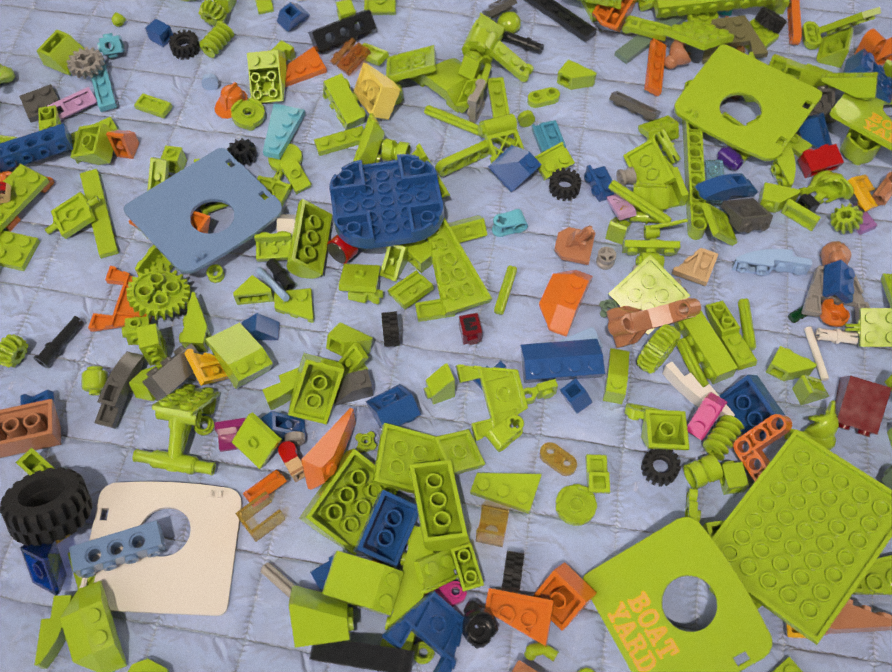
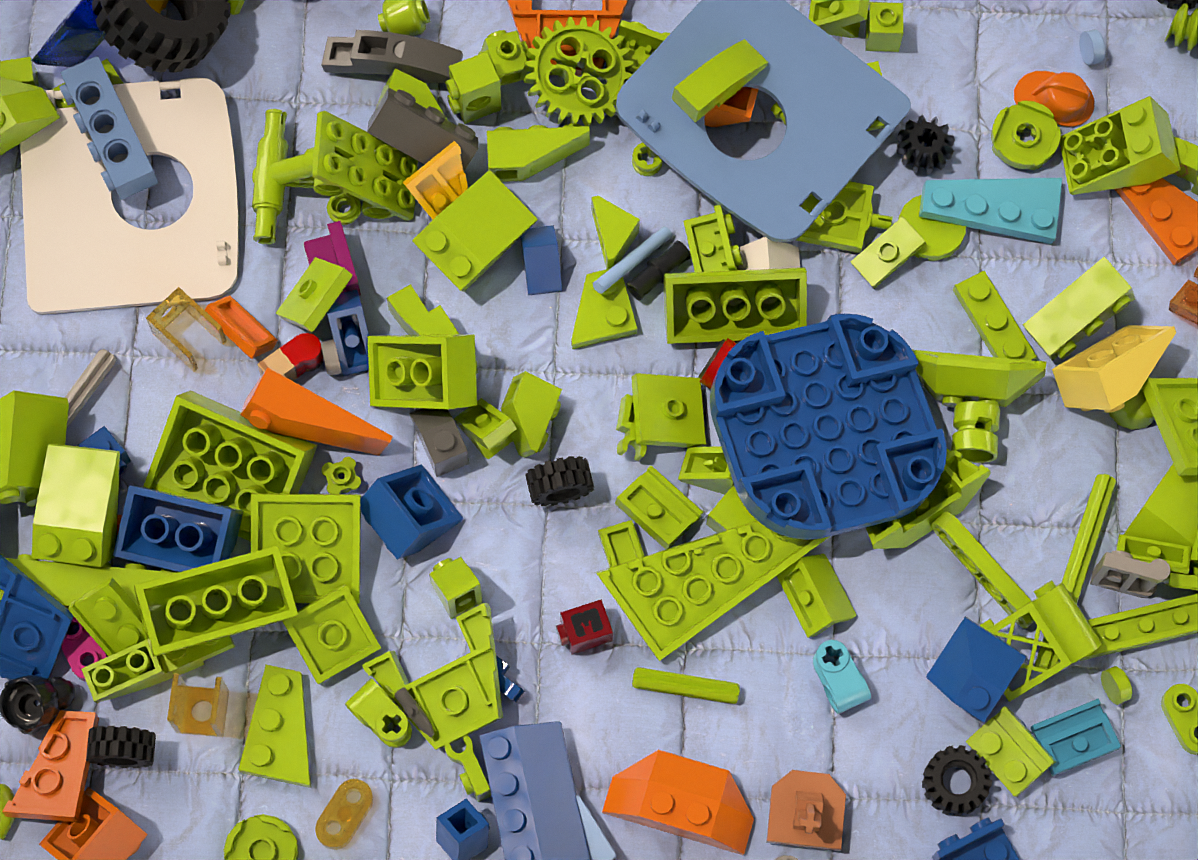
camera: 80 degrees right, 10 degrees up
none -> dark grey helmet [394,687,435,737]
none -> lime slope [672,39,769,123]

